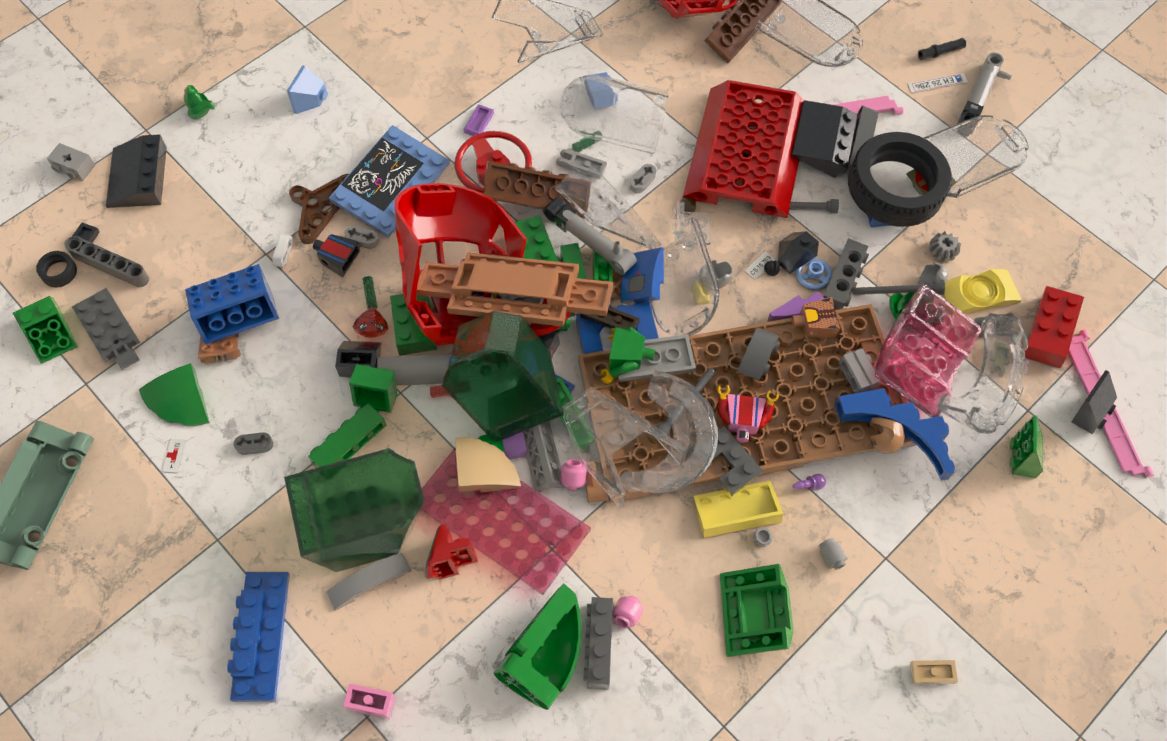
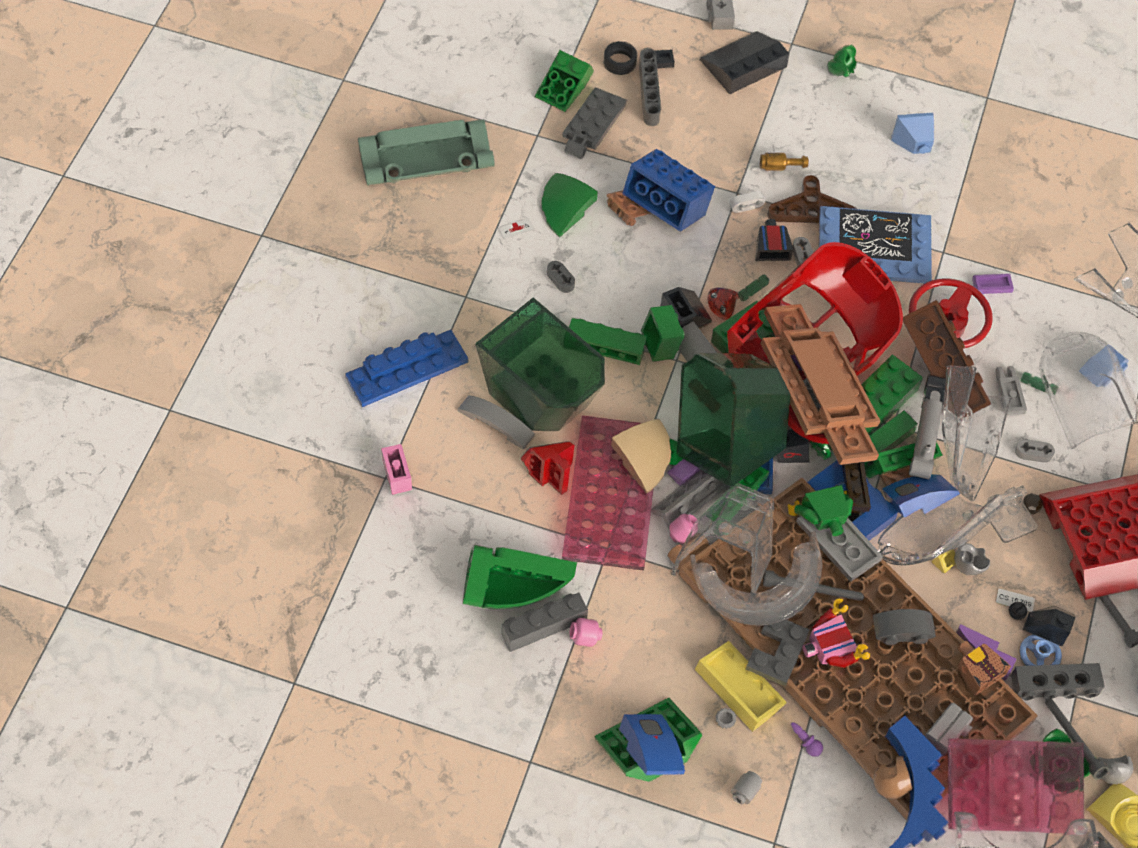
camera: 60 degrees right, 5 degrees down
none -> blue slope [619,714,685,775]
none -> pearl gold piece [760,152,809,171]

